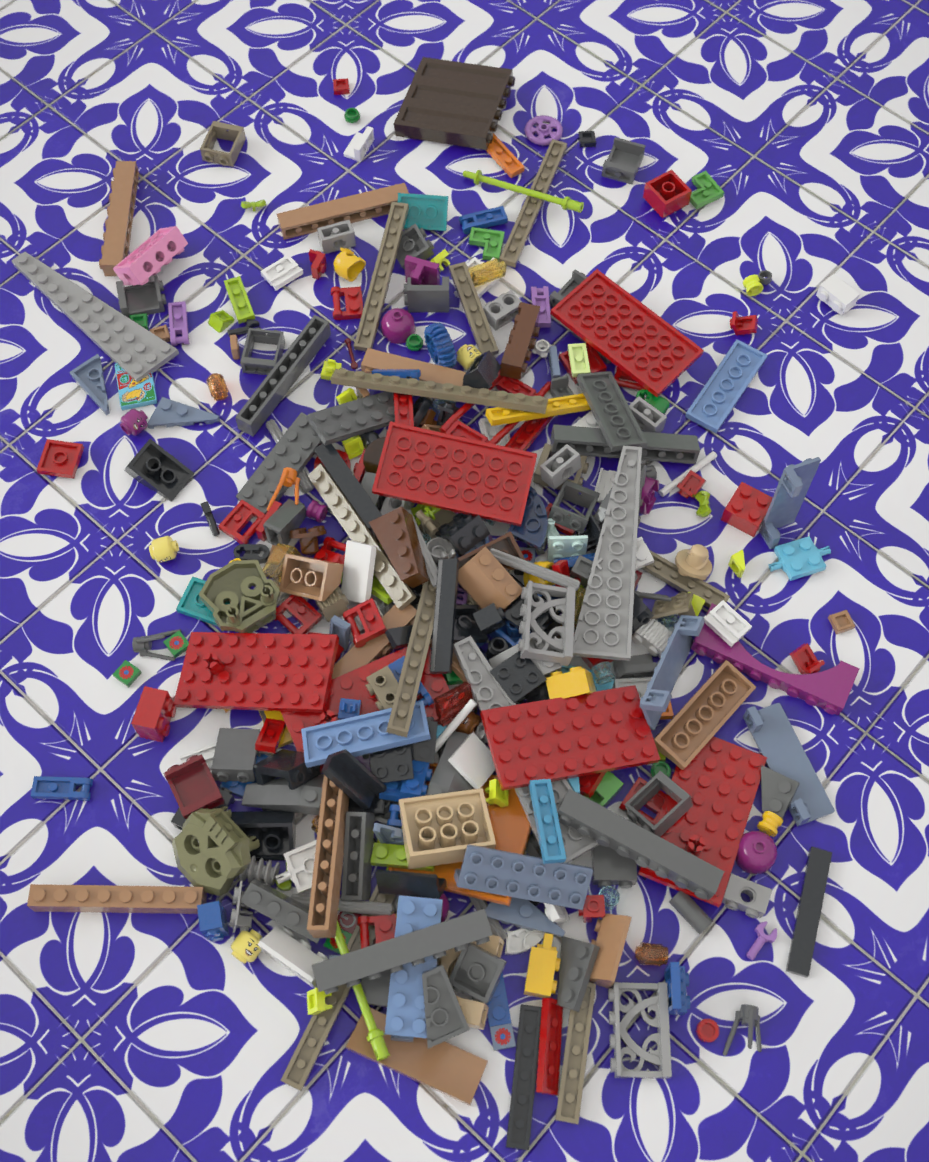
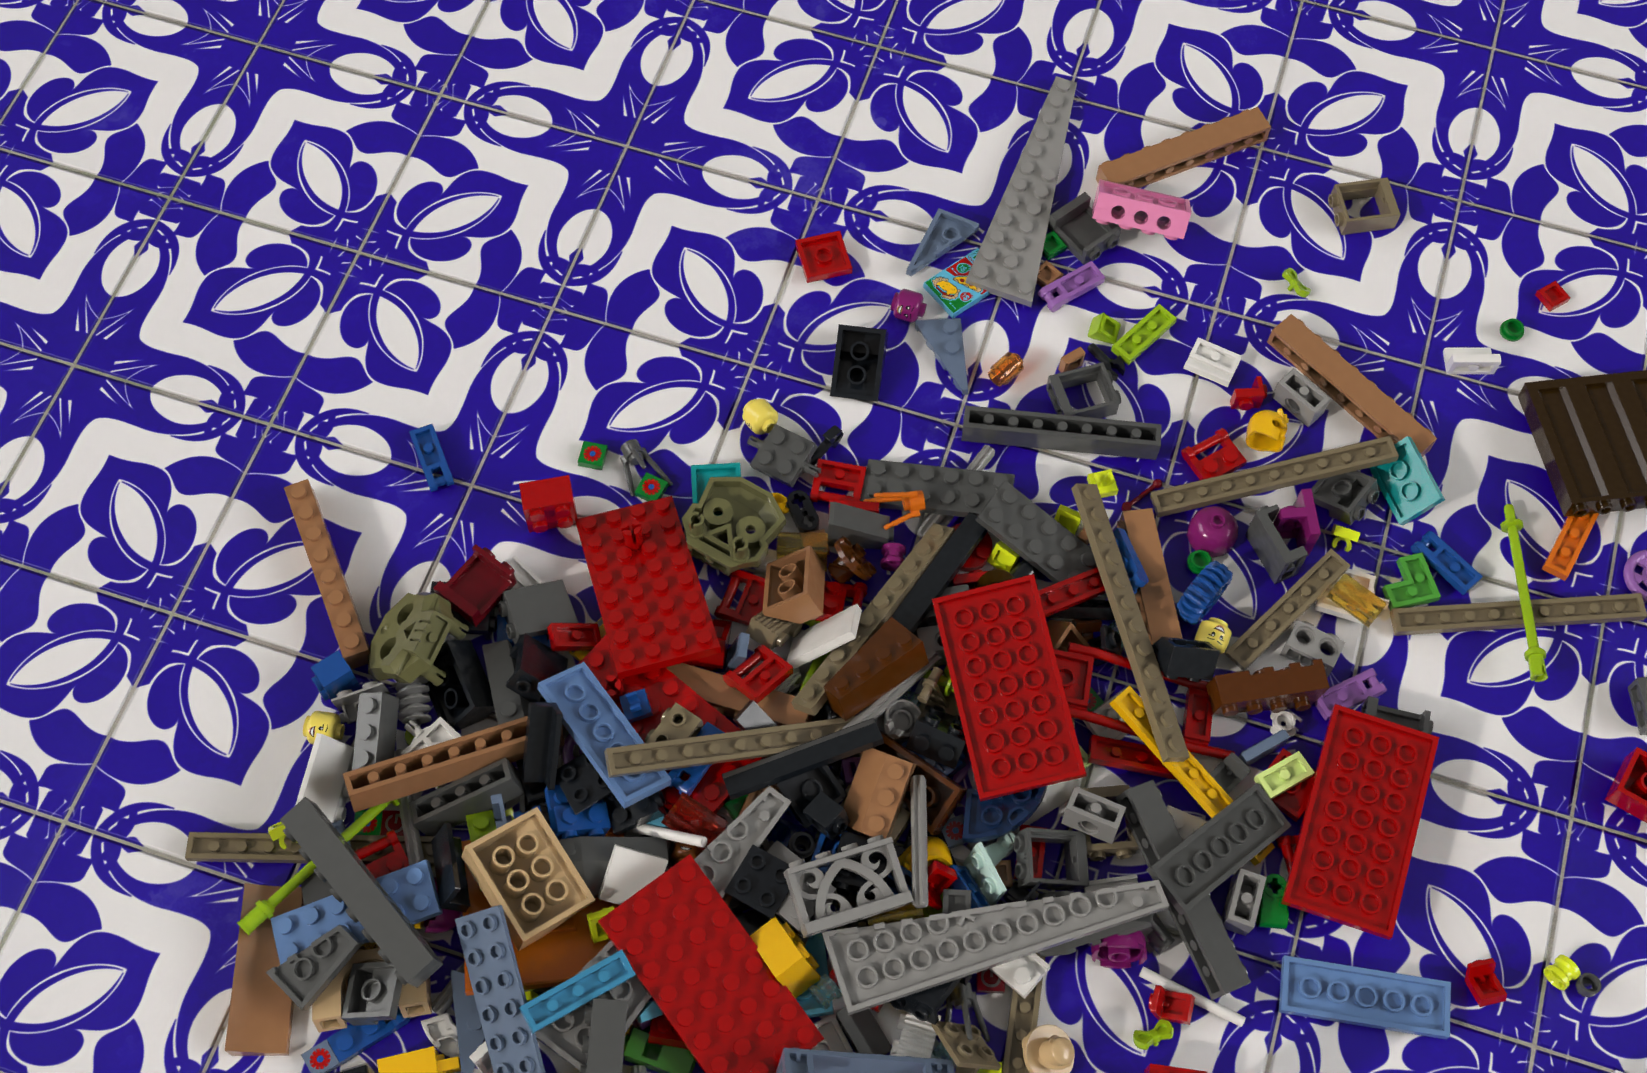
camera: 65 degrees right, 0 degrees up
none -> dark grey plate [747,424,821,488]

